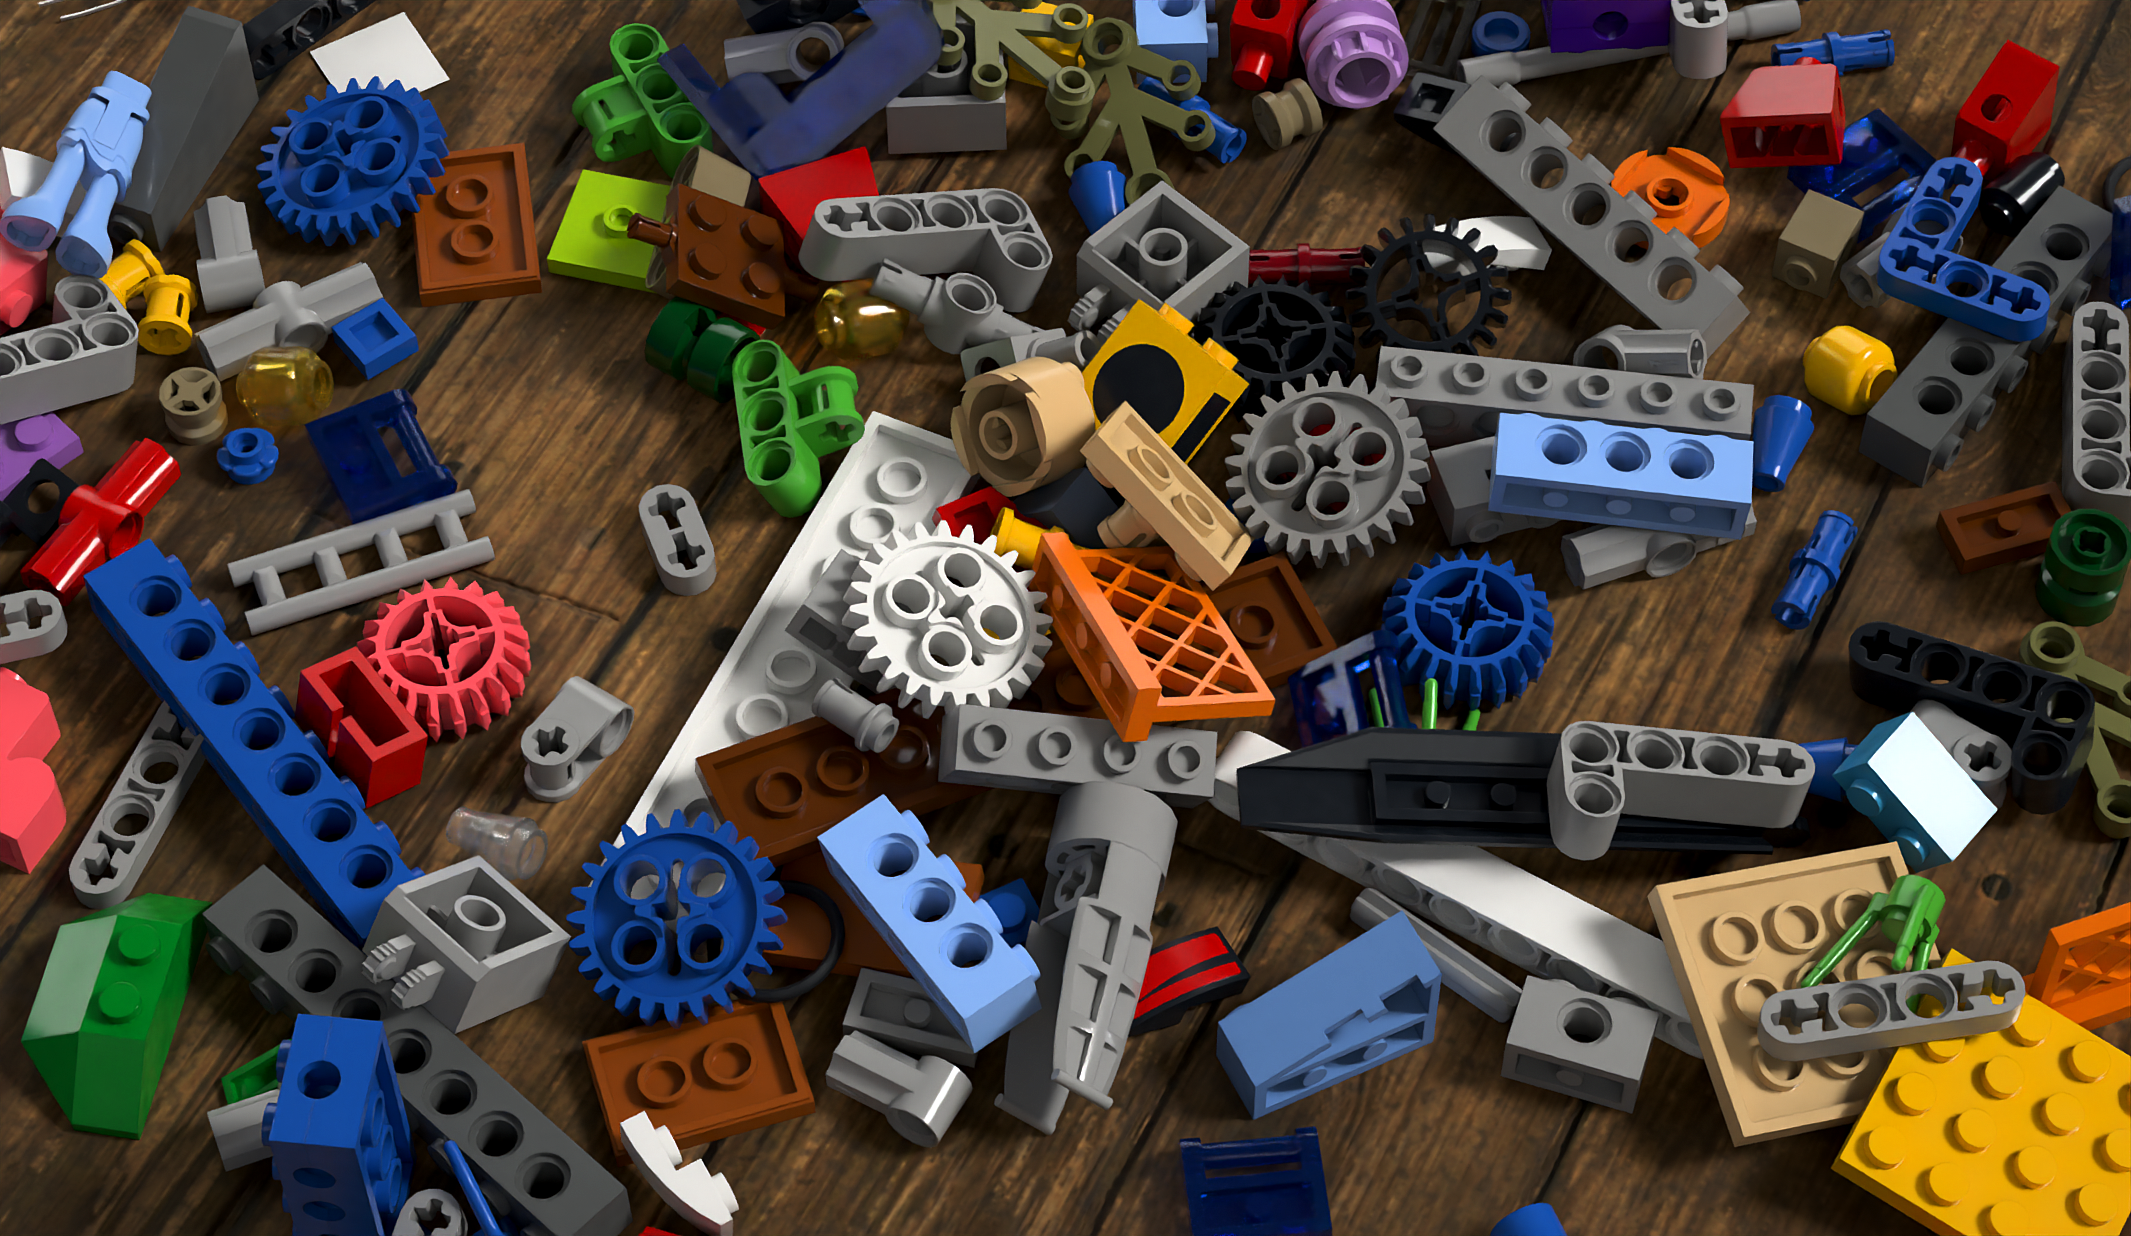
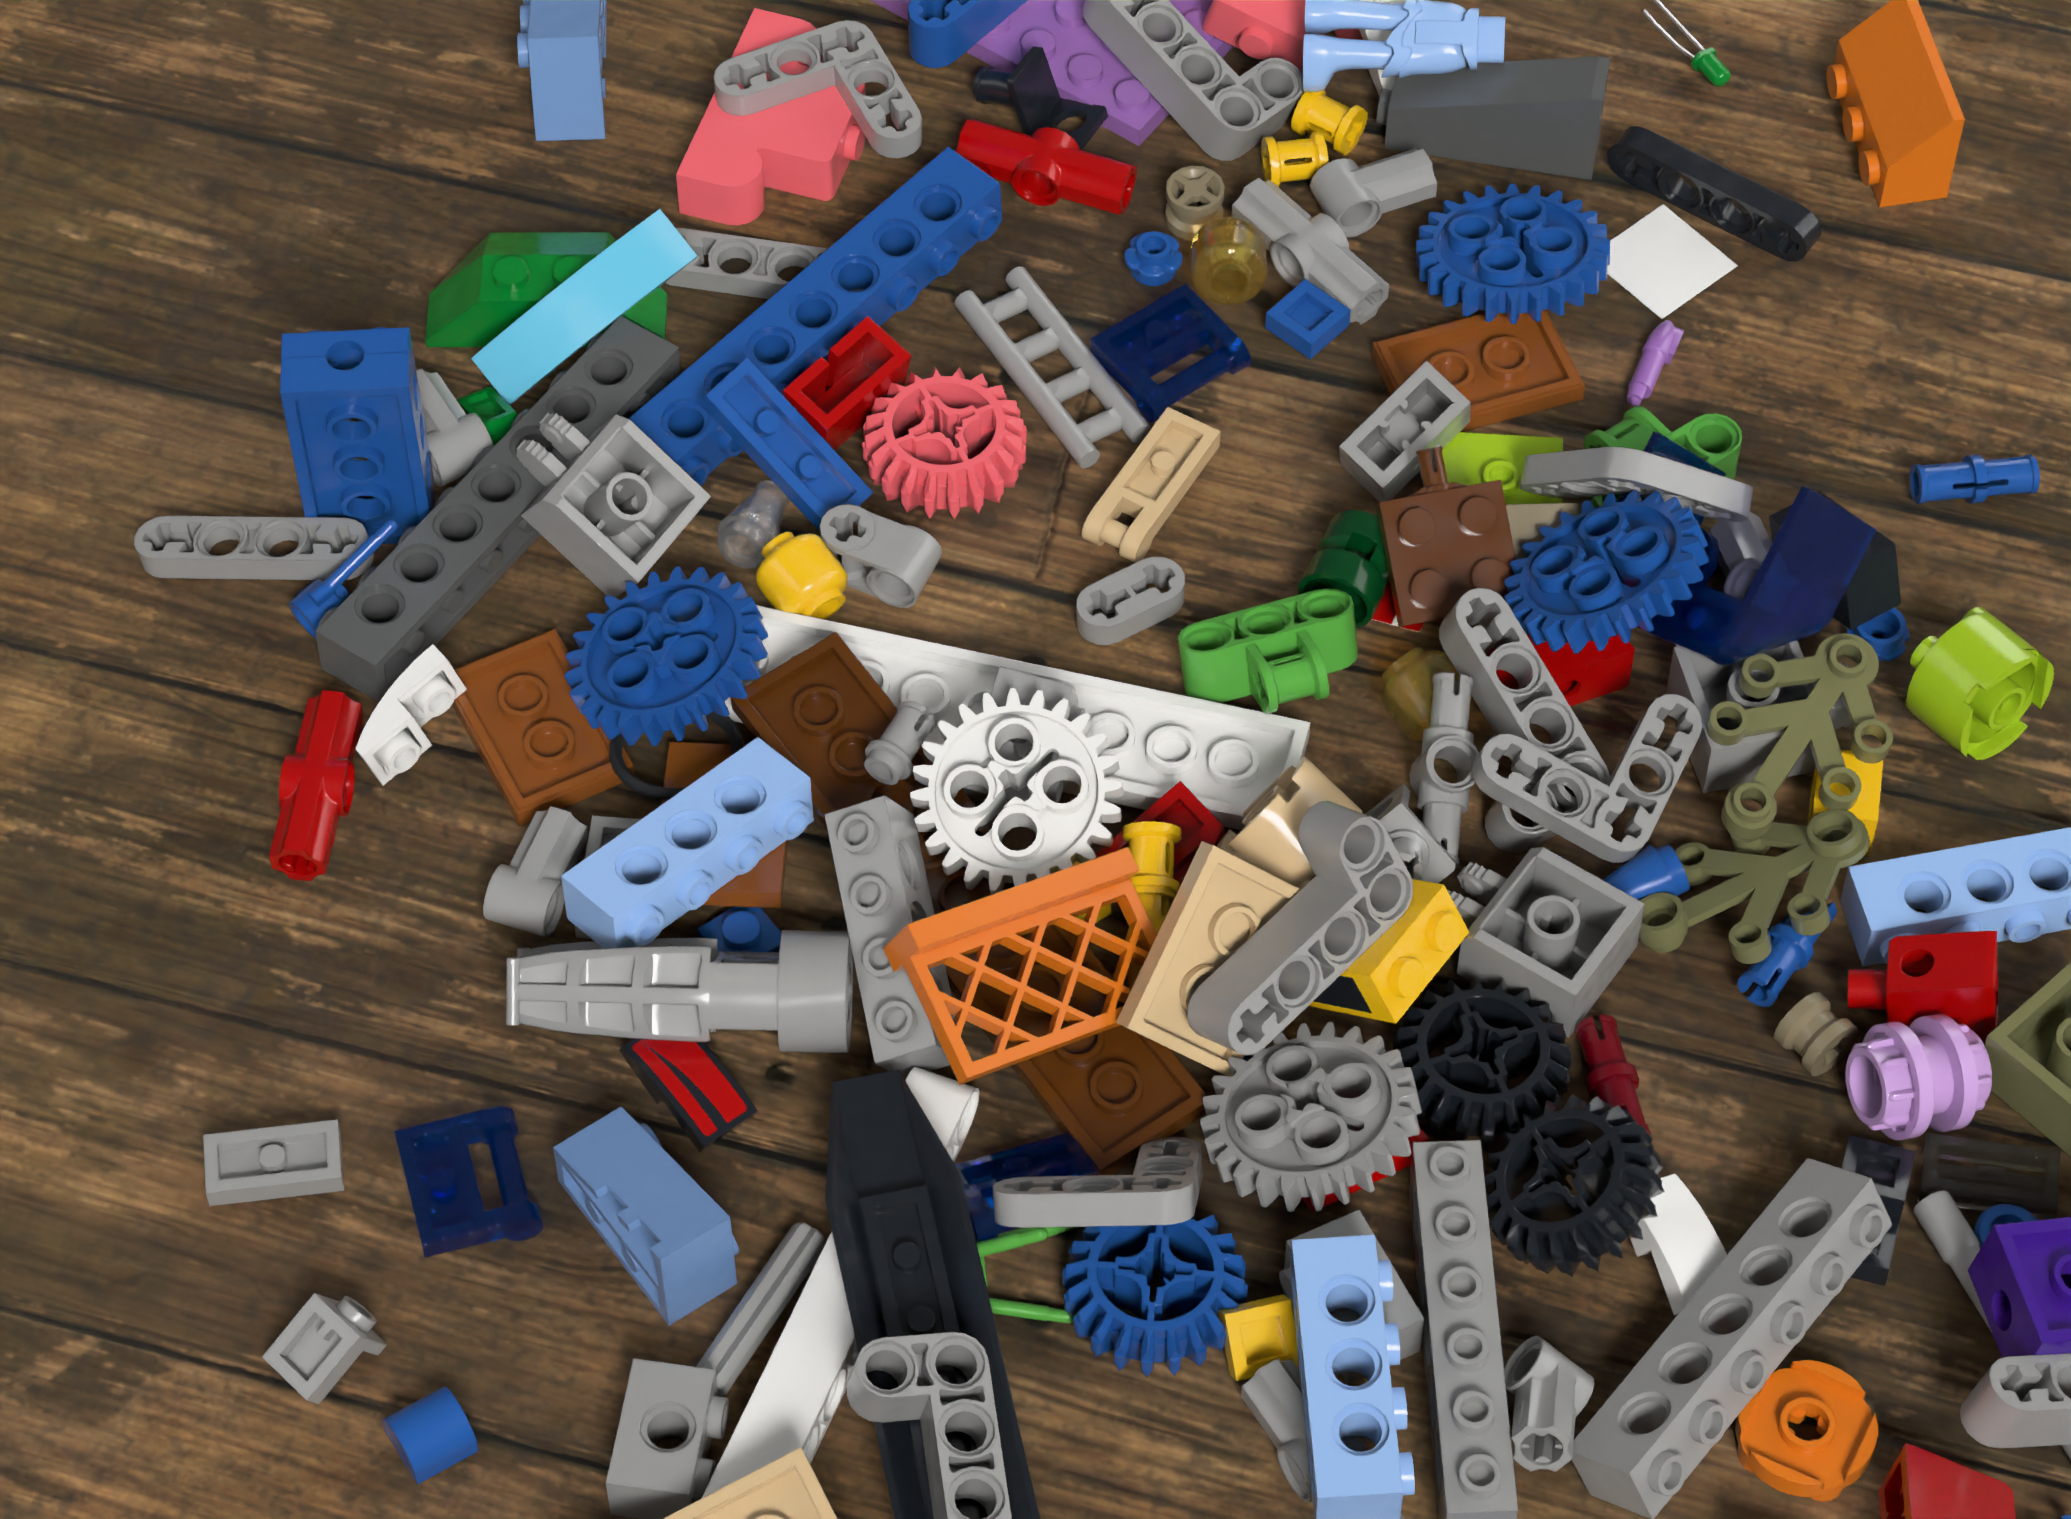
camera: 80 degrees right, 0 degrees up
none -> medium azure slope [471,209,698,406]
none -> blue plate [699,358,873,531]
none -> yellow head [756,532,848,620]
none -> light grey beam [993,1137,1203,1228]
none -> tan plate [1082,407,1221,563]
none -> light grey beam [1187,801,1413,1056]
none -> yellow plate [1218,1294,1299,1381]
none -> light grey brick [1339,361,1471,502]
none -> light grey beam [1472,694,1703,863]
none -> blue gear [1504,490,1709,654]
none -> light grey beam [1520,447,1753,522]
none -> medium lavender piece [1626,320,1684,407]

